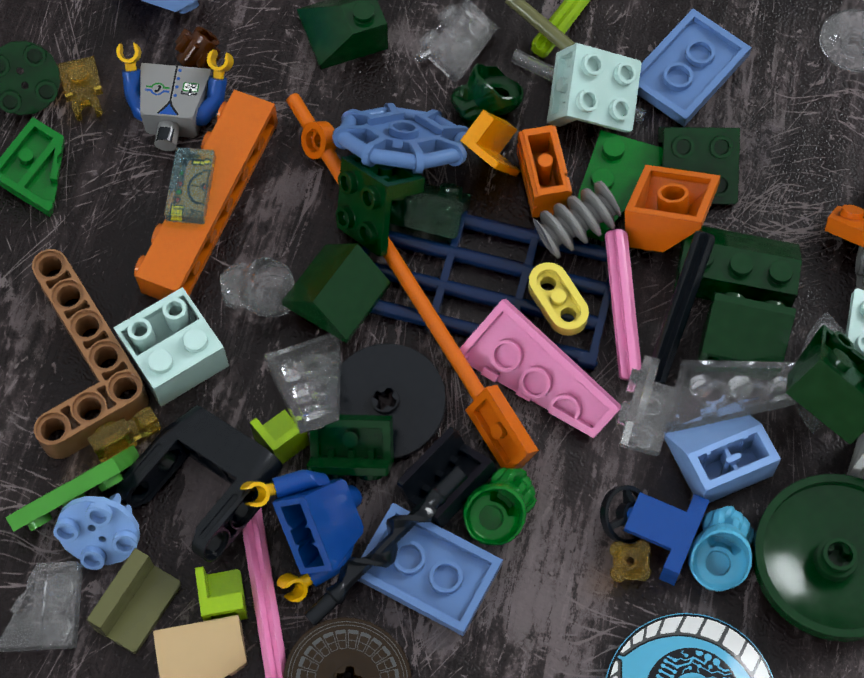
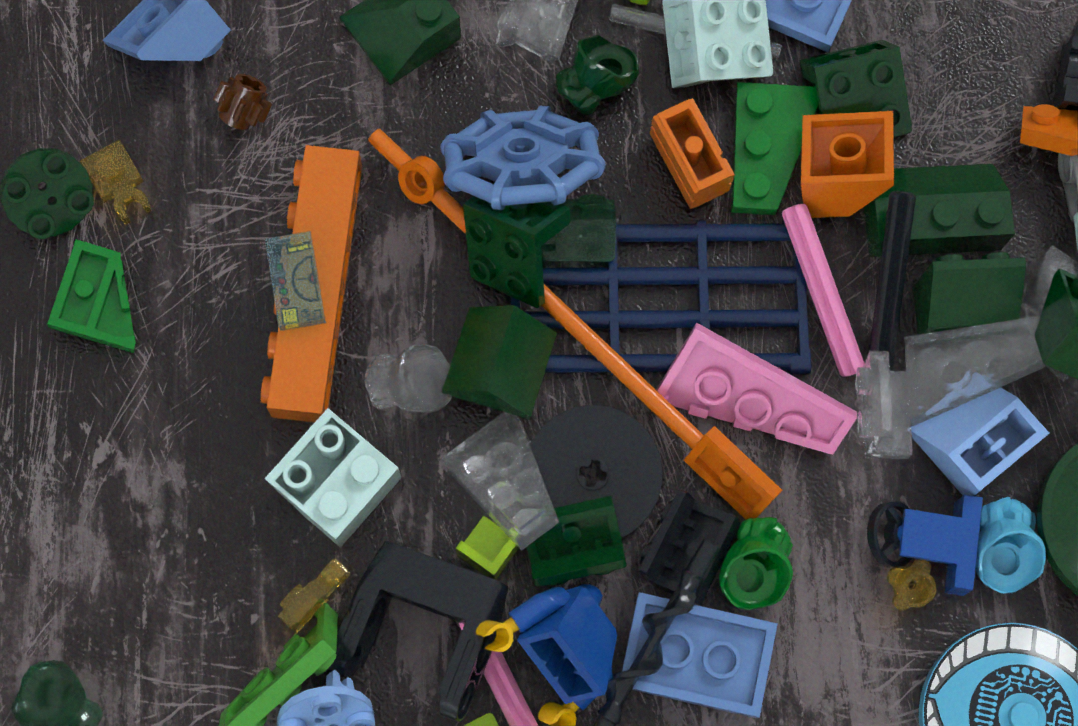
camera: 20 degrees left, 10 degrees up
medium nougat beam [32,249,149,459] -> none
torso [116,43,234,151] -> none
light orange panel [460,110,520,177] -> none
light yellow plate [528,262,589,336] -> none
light grey piece [533,181,621,259] -> none

